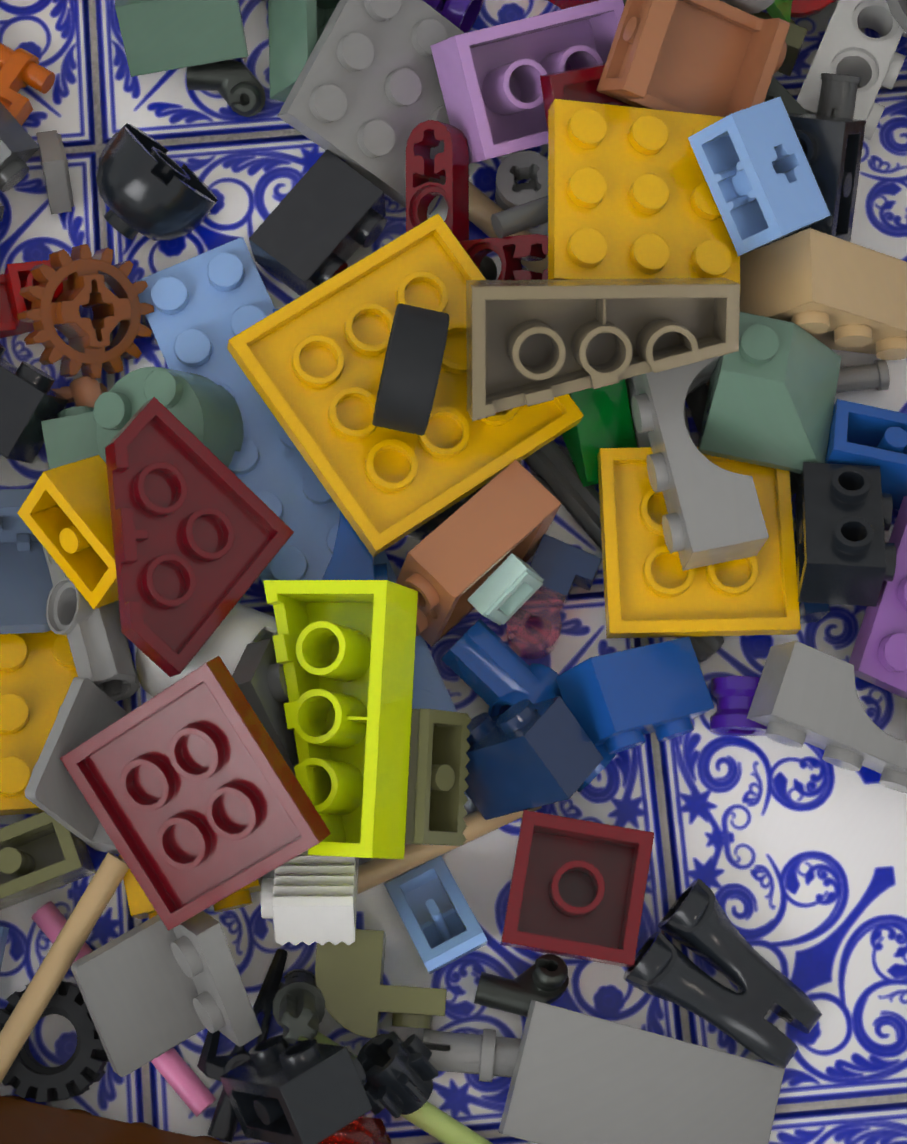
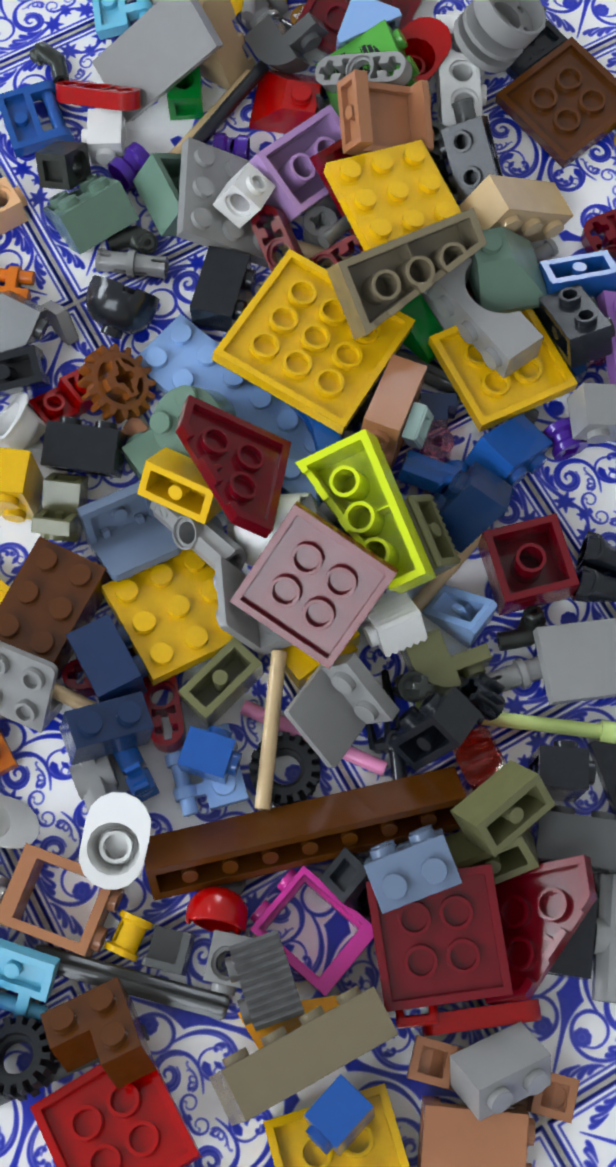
camera: 25 degrees left, 5 degrees down
black tyre [372,303,449,436] -> none
light blue brick [688,97,831,256] -> none
none -> light grey pin [95,249,169,279]
none -> white brick [213,162,276,229]

